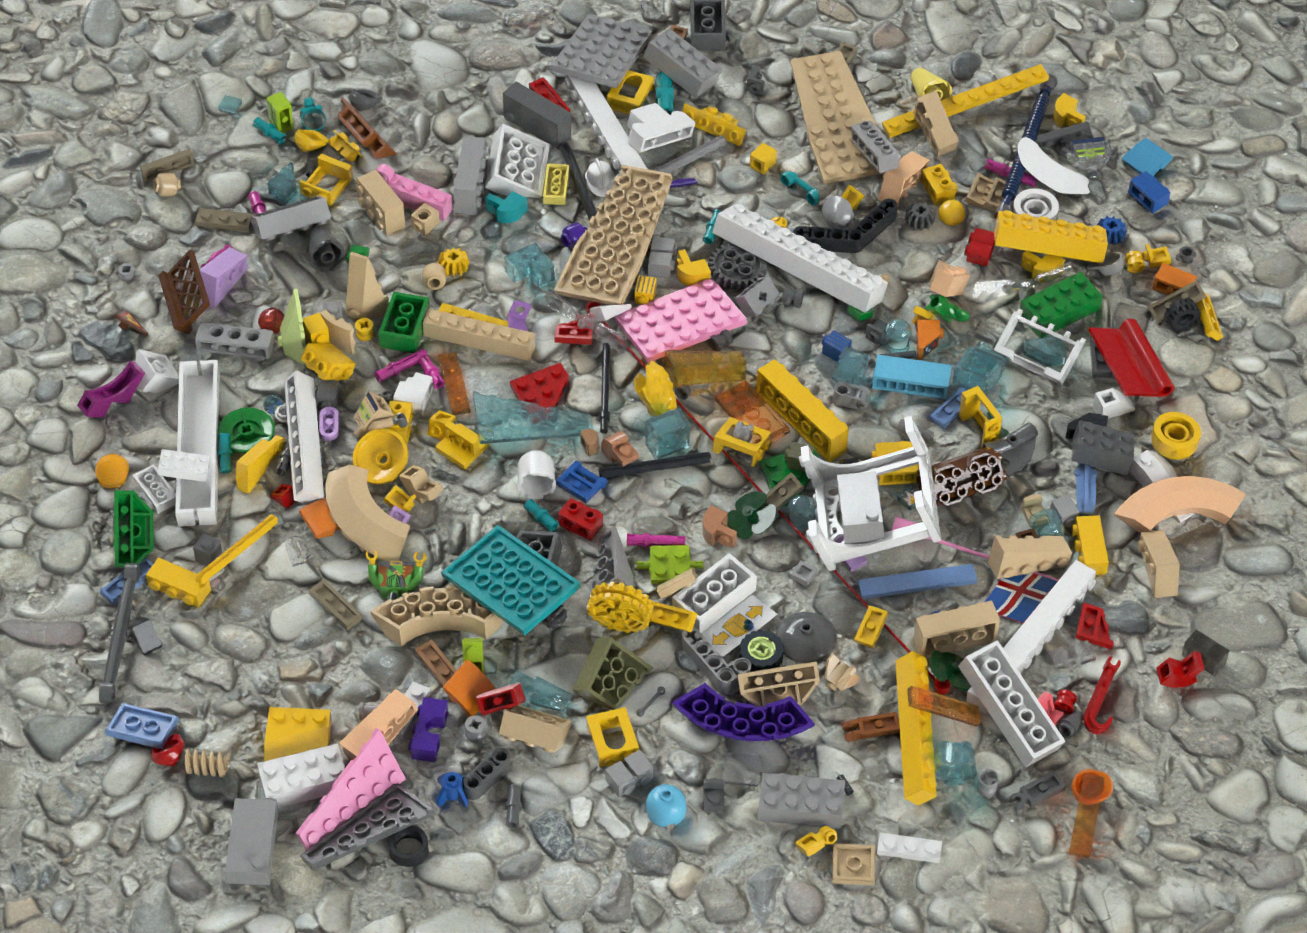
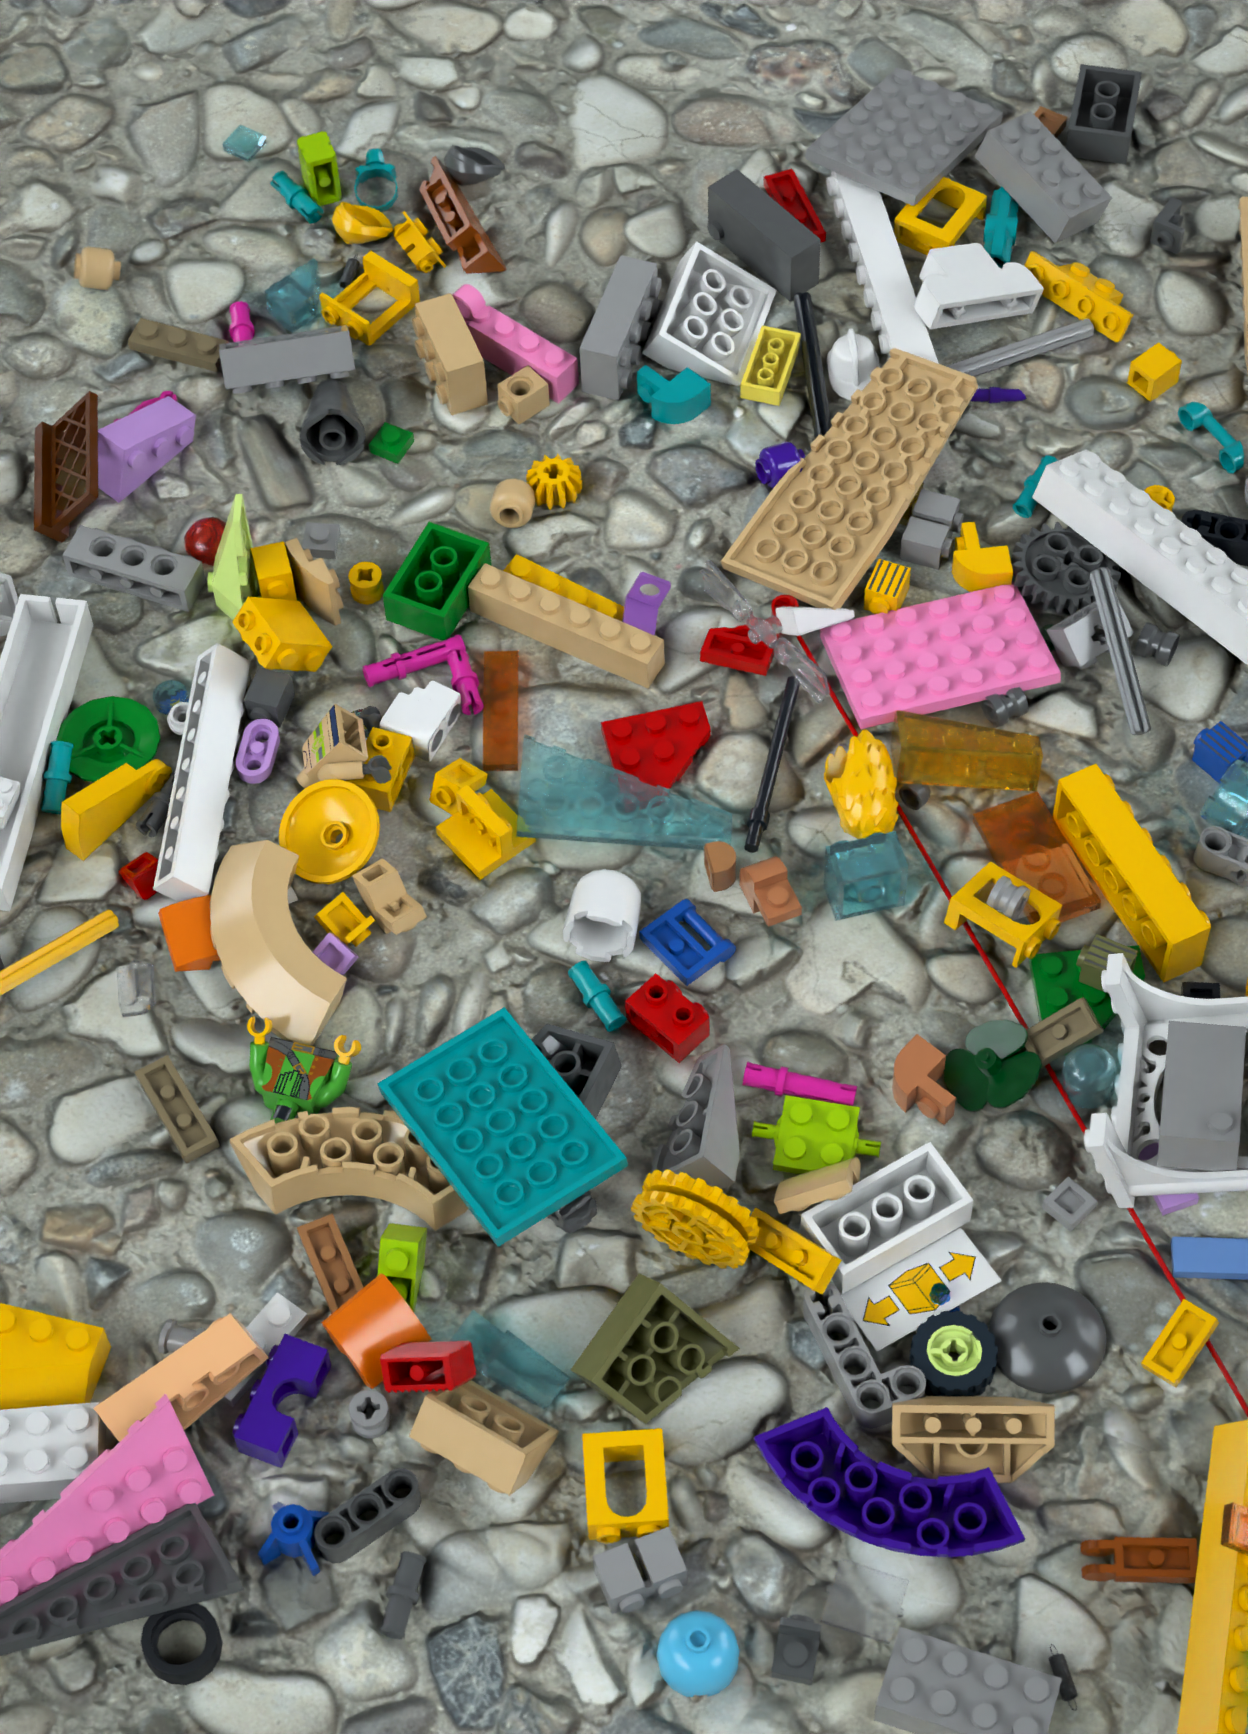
camera: 15 degrees right, 5 degrees up
dark tan plate [140,149,195,183] -> none
tan wedge [346,252,389,320] -> none
clear light blue brick [504,242,555,287] -> none
black axle [599,452,712,478] -> none
dark grey hinge [636,686,665,717] -> none
tan brick [824,654,861,692] -> none
none -> axle [1090,567,1151,735]

